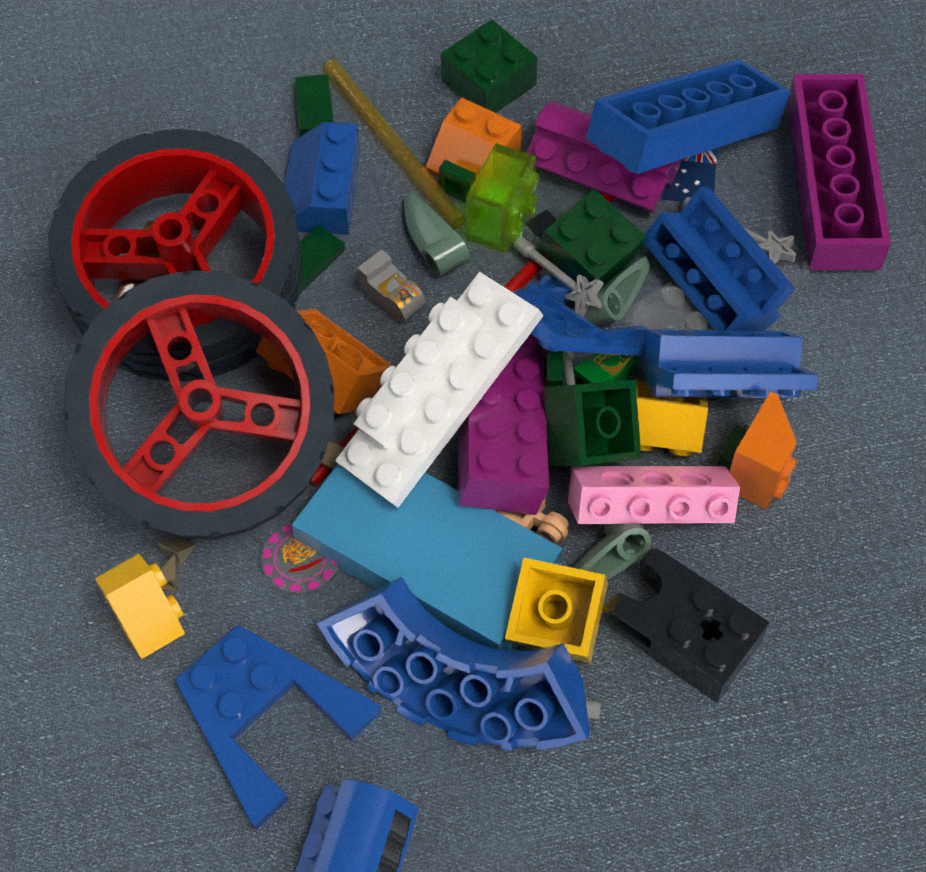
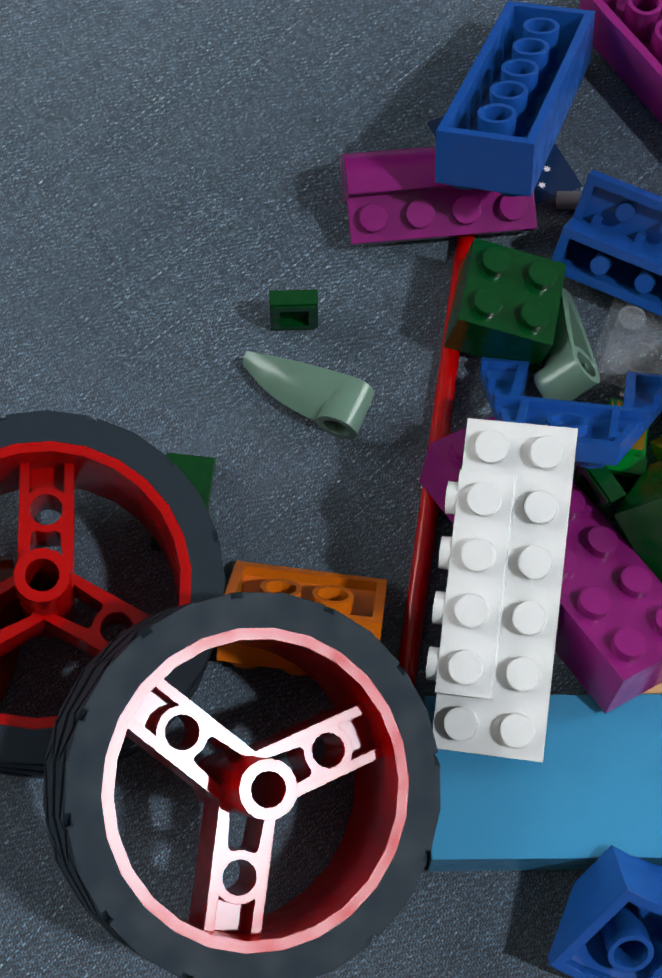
camera: 35 degrees left, 5 degrees up
clear tile [261,522,340,599] -> none
blue slope [284,122,360,235] -> none
dark green tile [295,74,334,136] -> none
clear yellow piece [323,58,466,230] -> none
light grey leg [357,250,427,323] -> none
orange slope [426,97,522,200] -> none
dark green brick [441,19,538,113] -> none
clear neon green brick [466,143,539,254] -> none
light grey piece [514,237,603,317] -> none
black sticker [525,209,557,239] -> none

